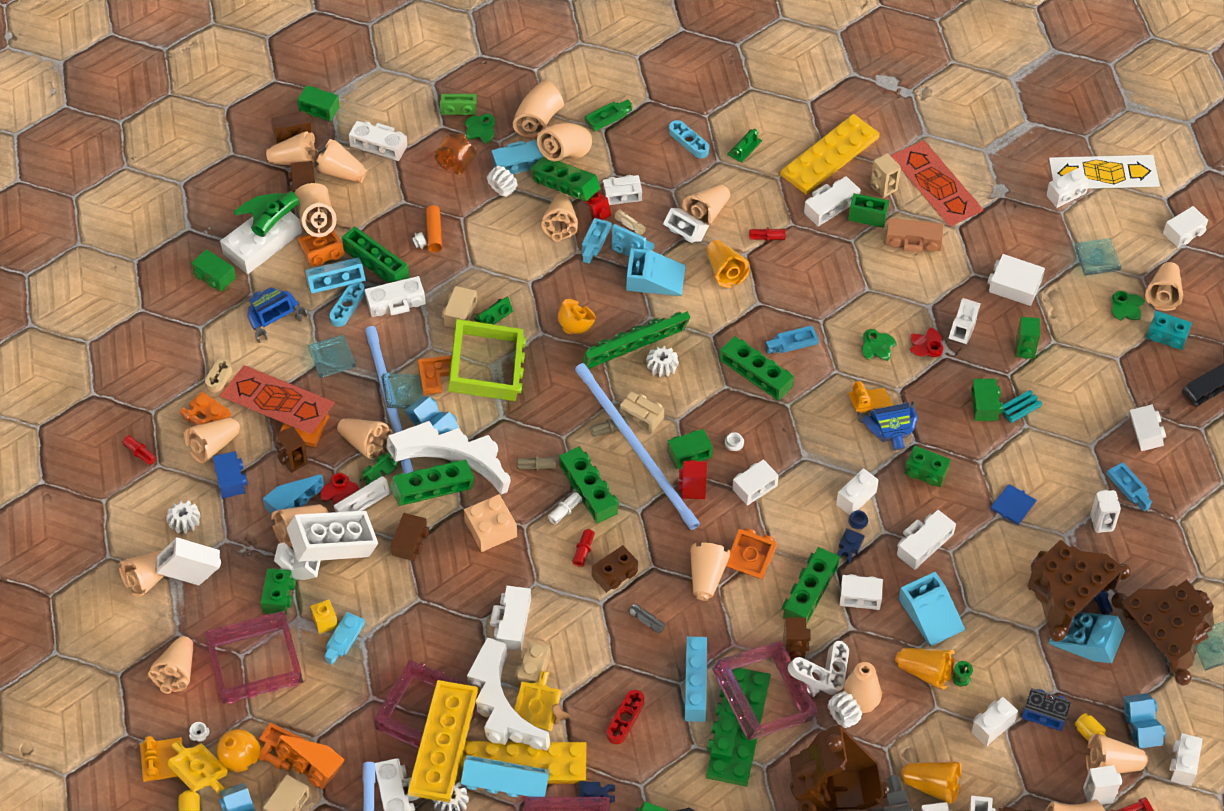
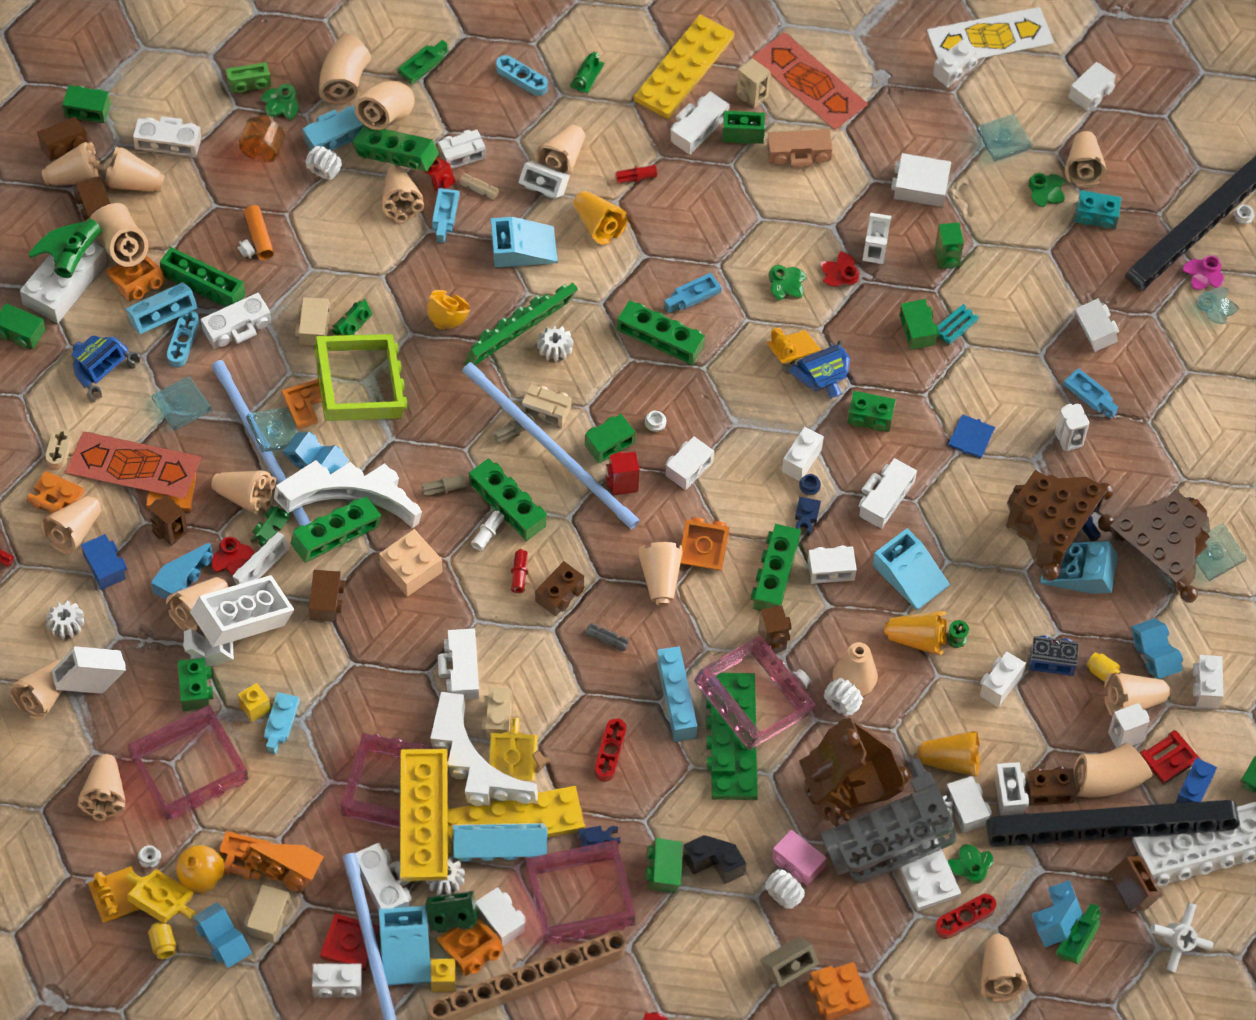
camera: 15 degrees left, 5 degrees up
medium azure bracket [612,224,654,257] -> none
white beam [788,641,849,695] -> none

